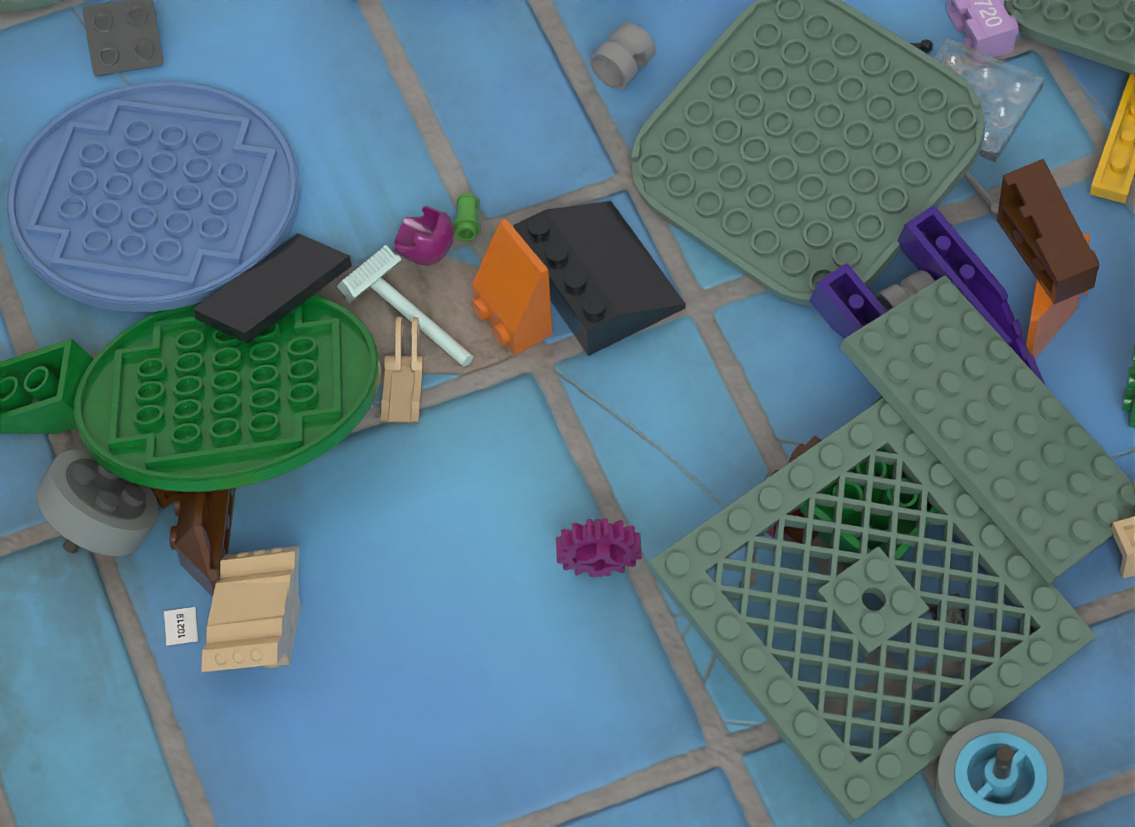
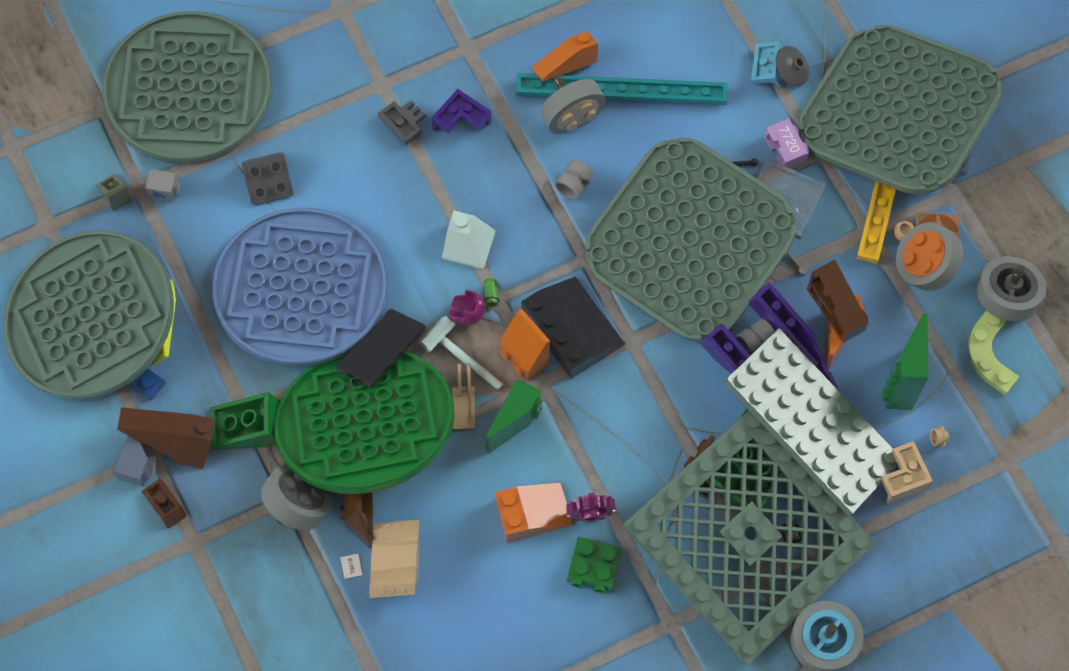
camera: 10 degrees left, 10 degrees up
none -> light aqua slope [442,211,496,270]
none -> green slope [486,379,543,453]
none -> slope [495,483,573,543]
none -> green plate [567,537,623,594]

